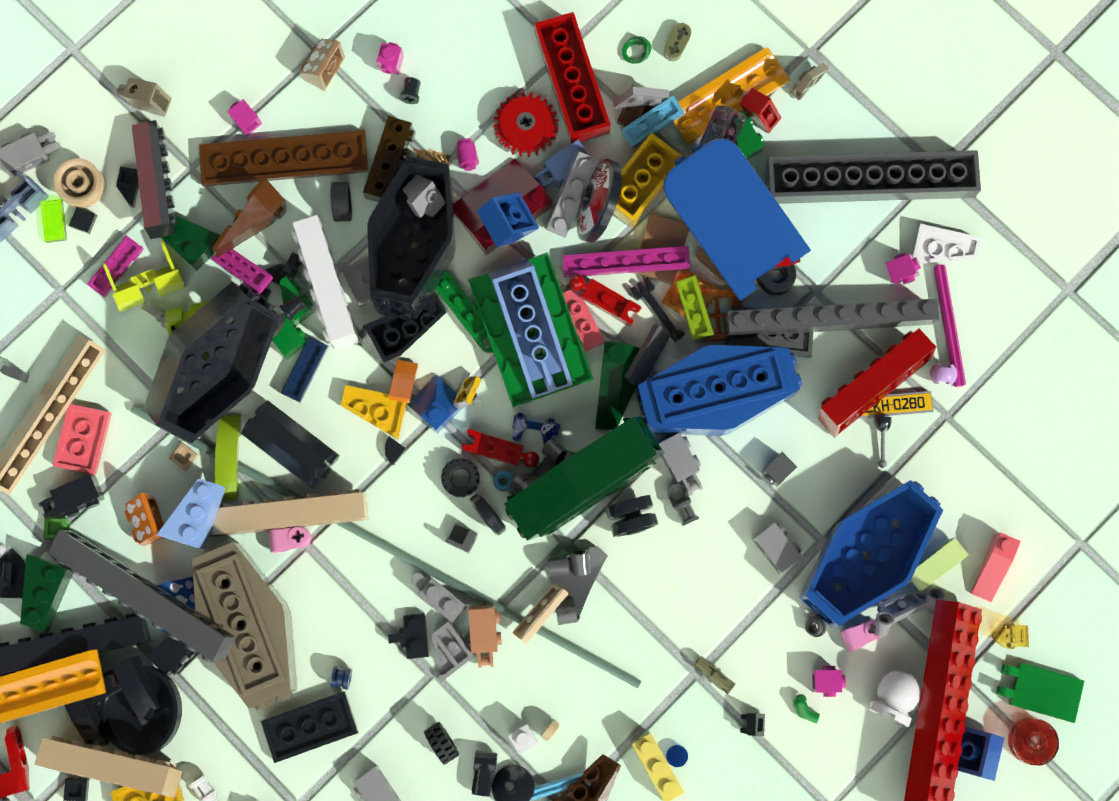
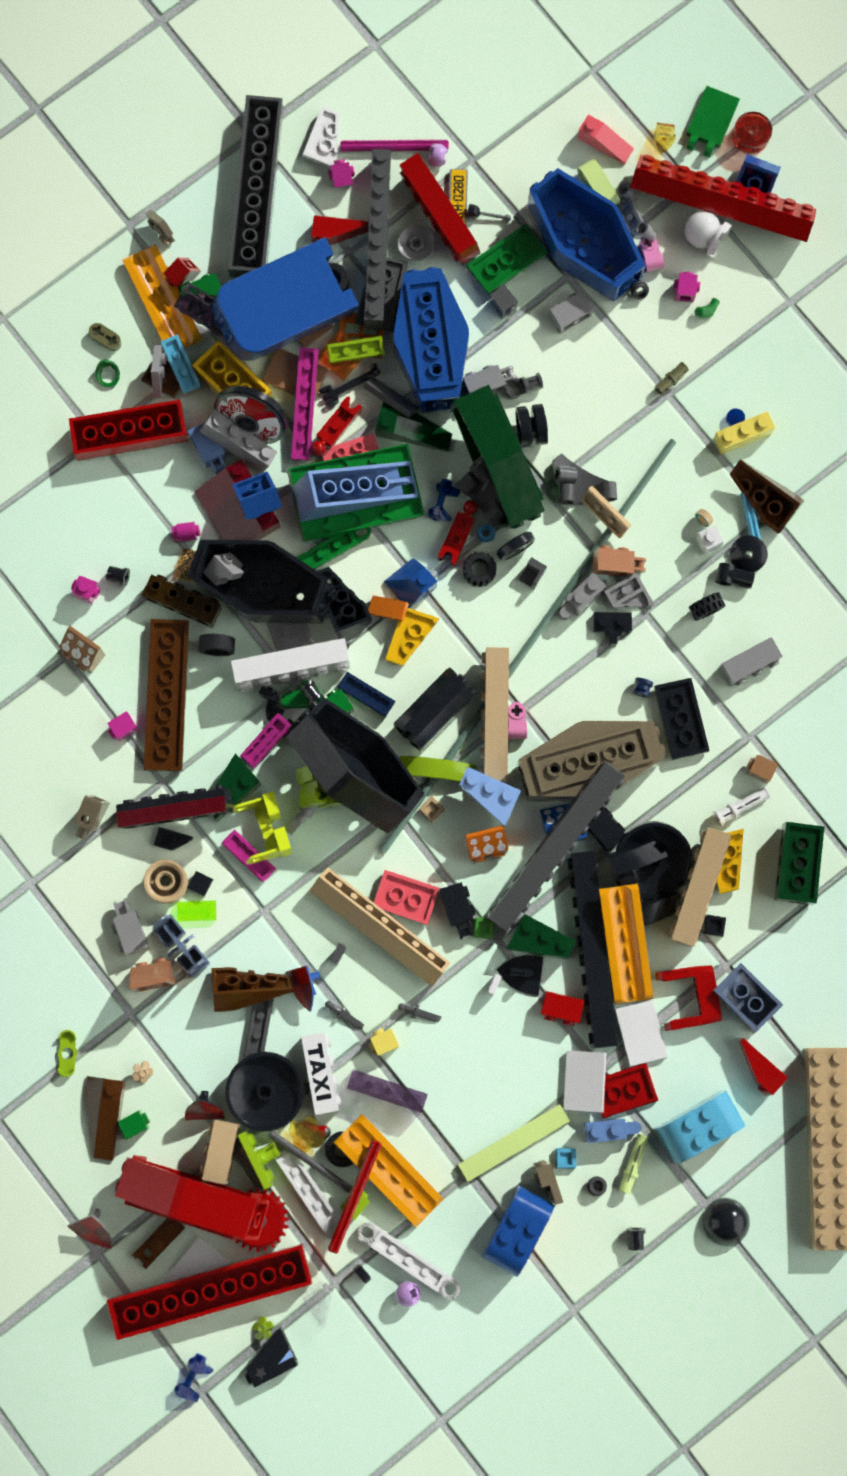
camera: 85 degrees left, 0 degrees up
reddish brown wedge [212,177,287,258] -> none
black tile [385,436,406,466] -> none
yellow piece [453,375,483,409] -> none
red gear [493,92,559,158] -> none
black tile [740,713,765,736] -> none
none -> red slope [311,215,369,245]
none -> light grey dish [398,225,435,261]
none -> green plate [466,223,548,296]

